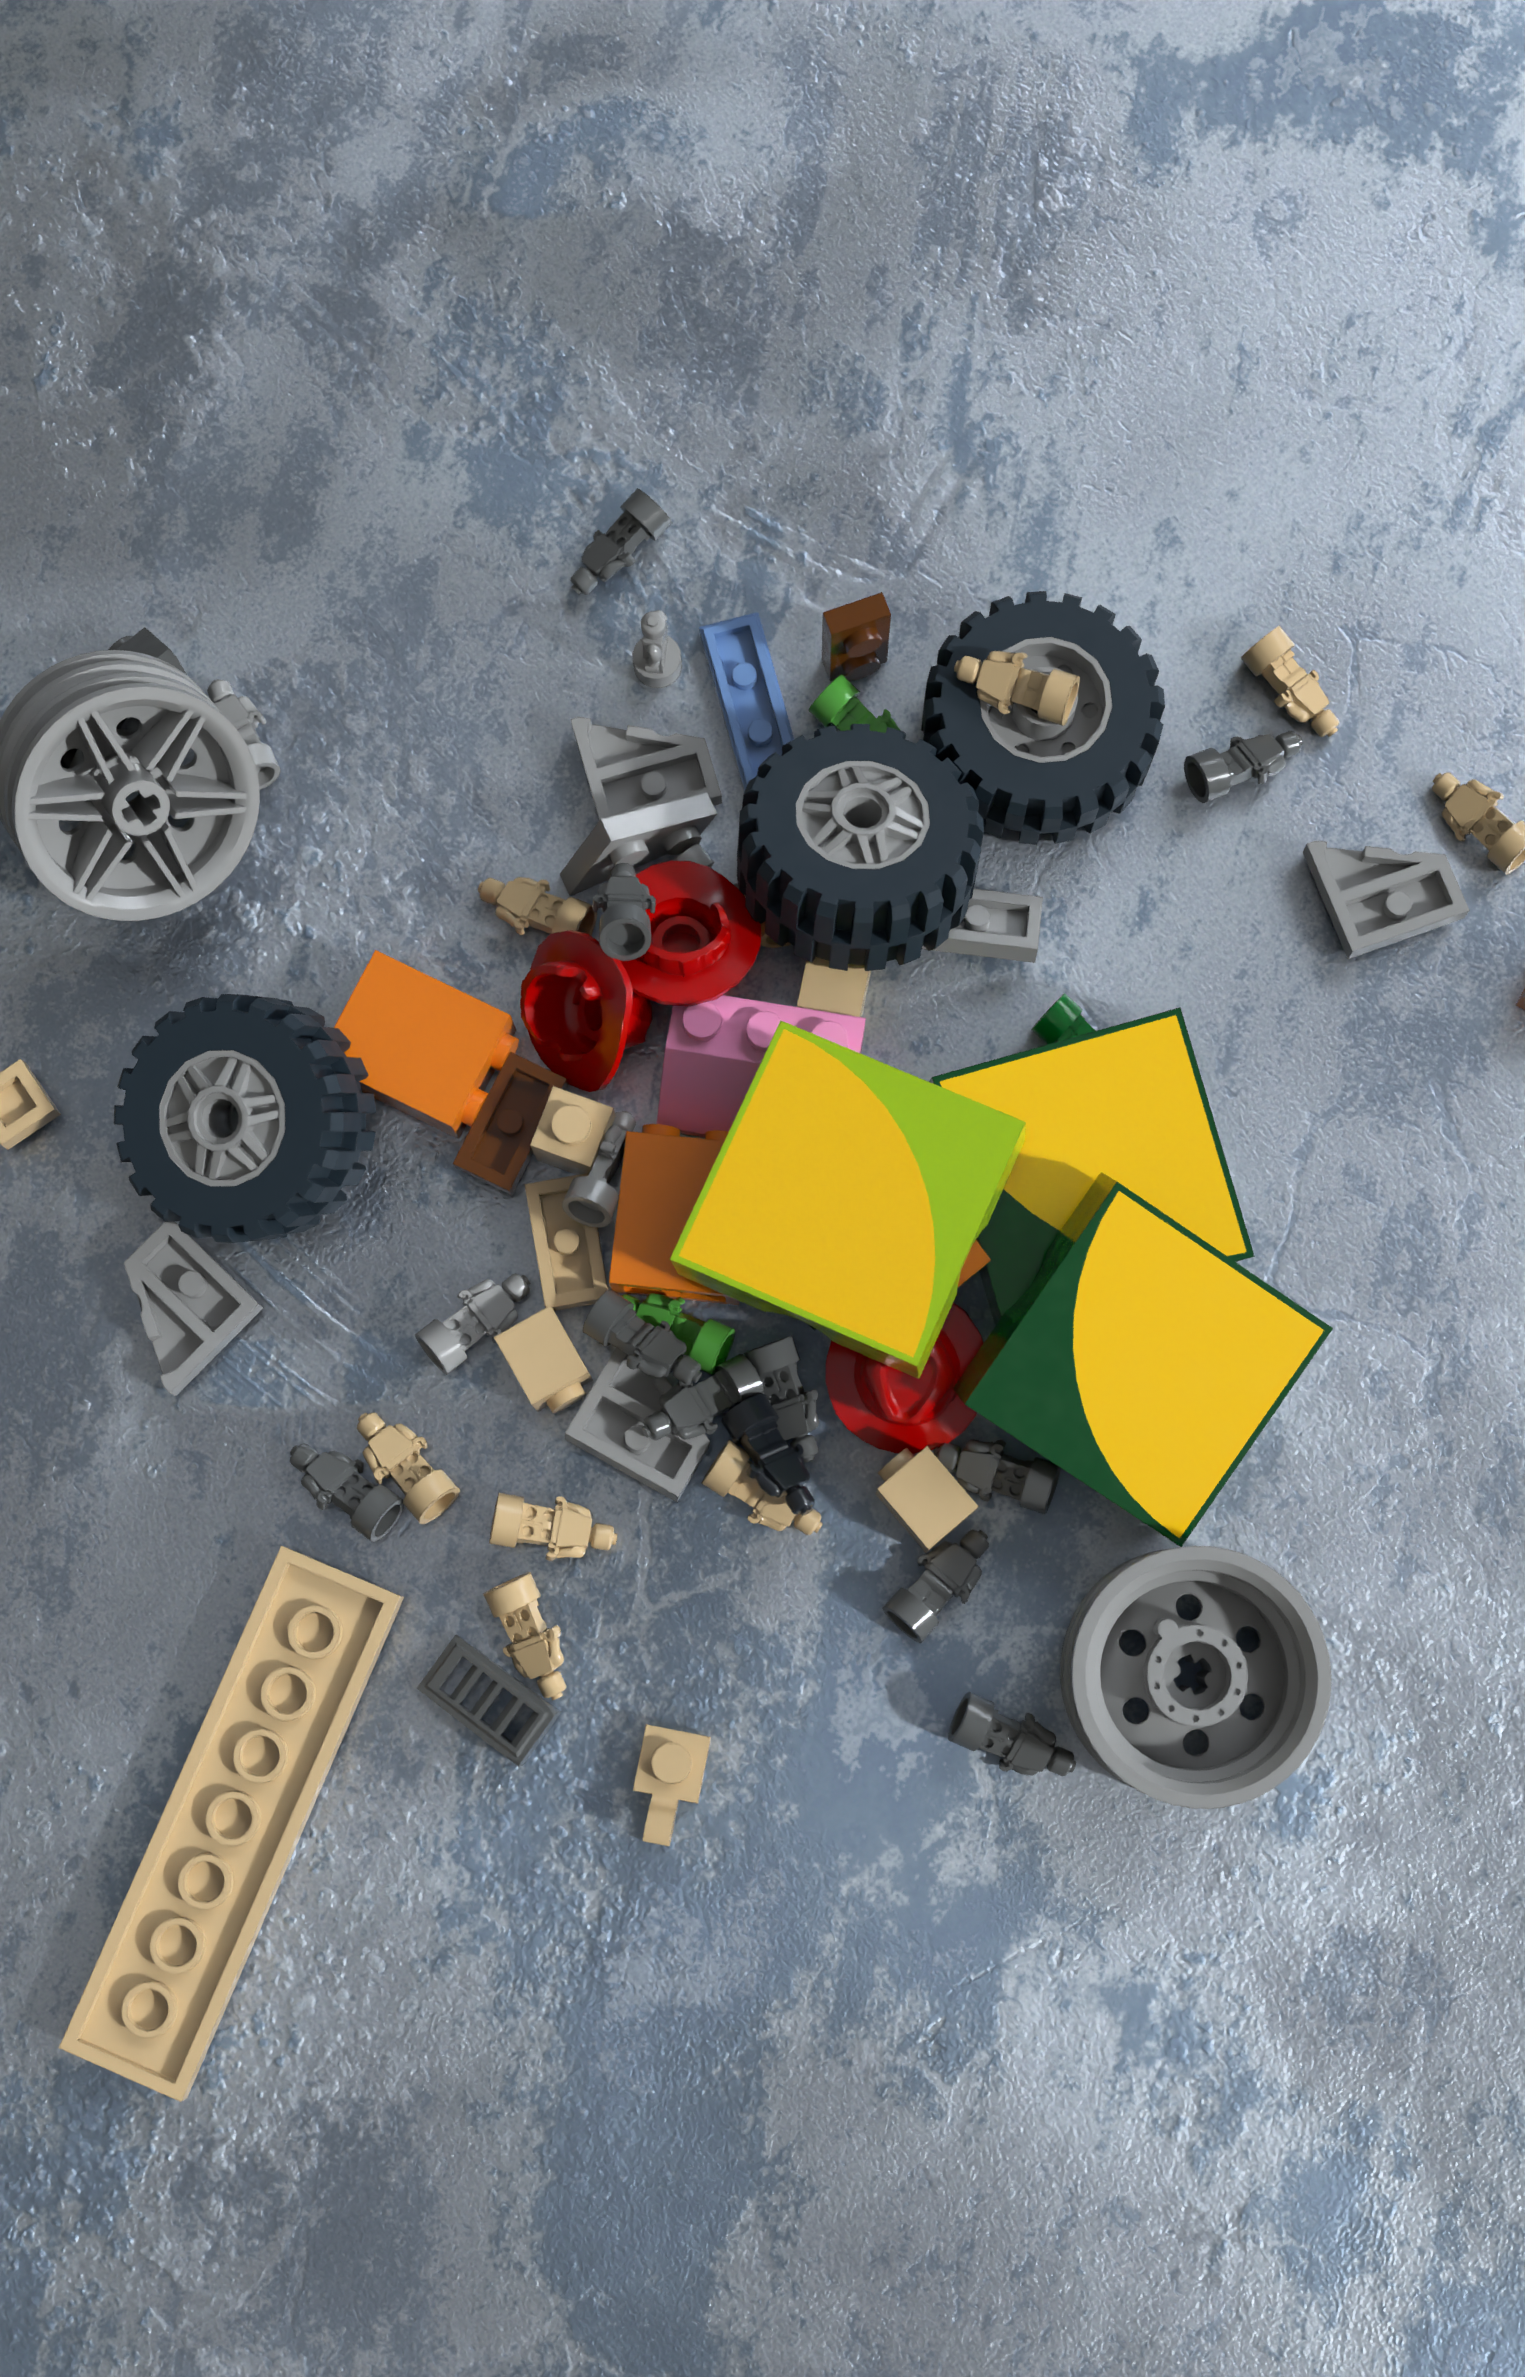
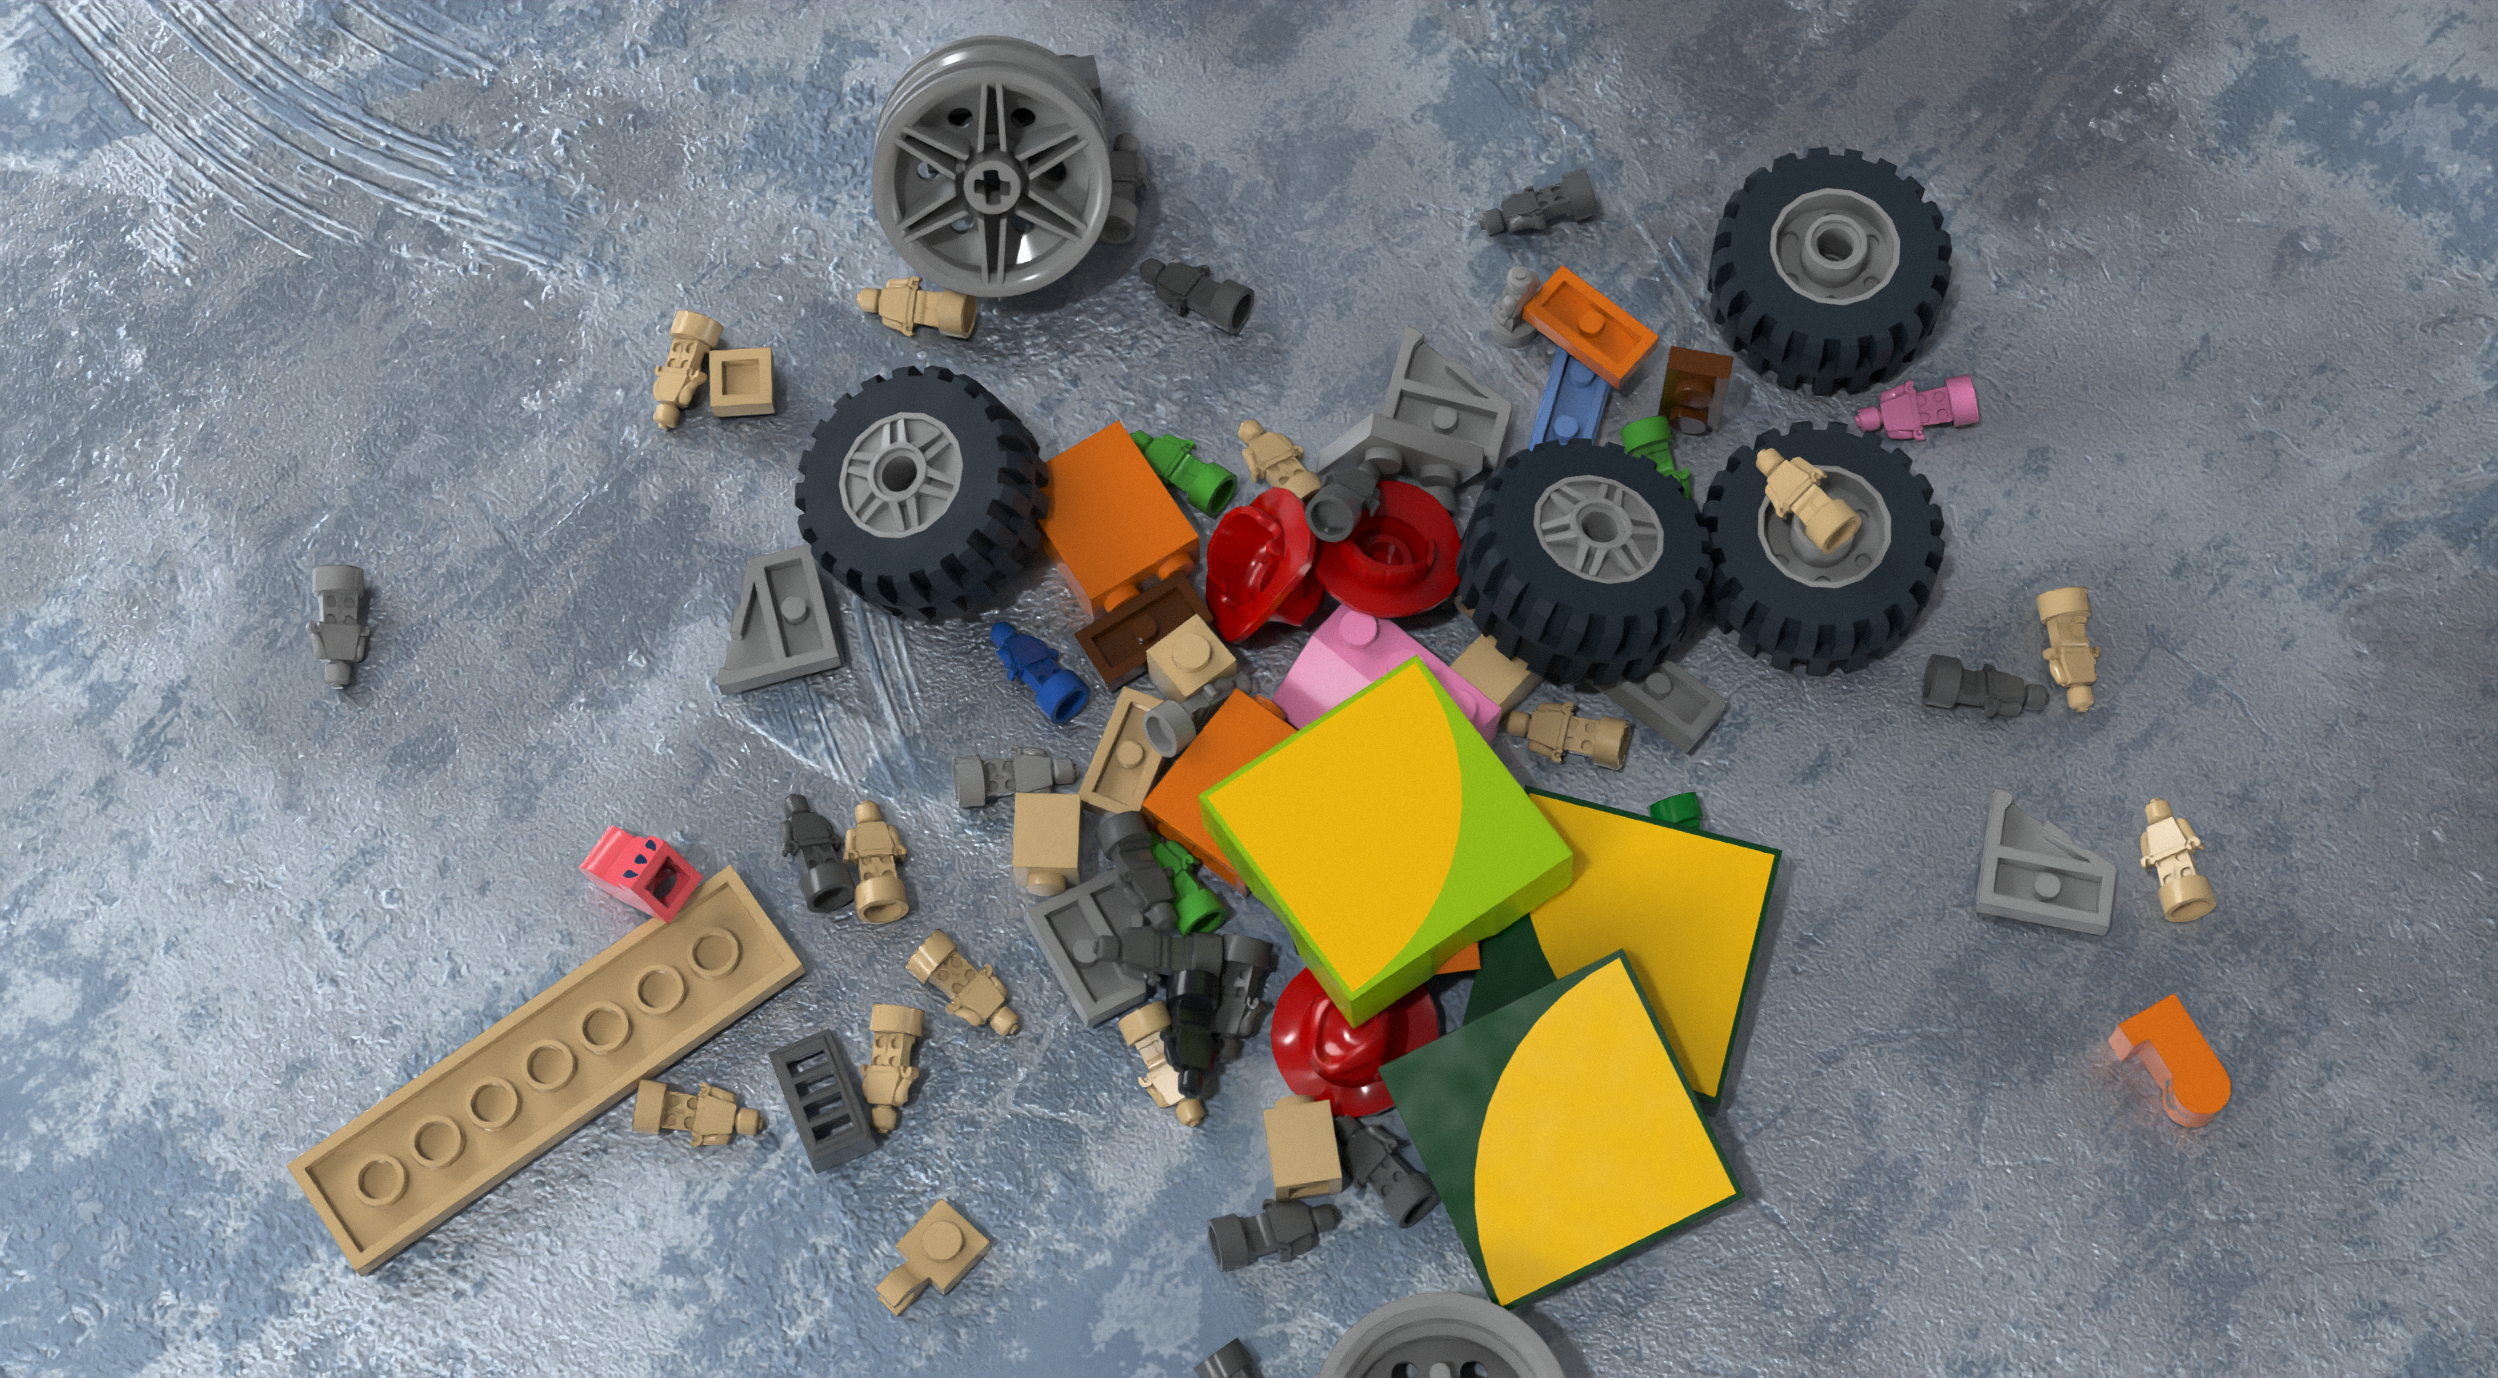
camera: 30 degrees right, 10 degrees down
none -> coral leg [579,825,703,924]
none -> tan piece [632,1079,763,1147]
none -> tan piece [856,276,977,338]
none -> blue piece [990,621,1091,724]
none -> bright green piece [1129,430,1238,518]
none -> dark grey piece [1139,258,1254,334]
none -> tan piece [1504,702,1630,770]
none -> orange plate [1522,265,1659,390]
none -> black wheel [1707,147,1952,394]
none -> bright pink piece [1855,374,1979,440]

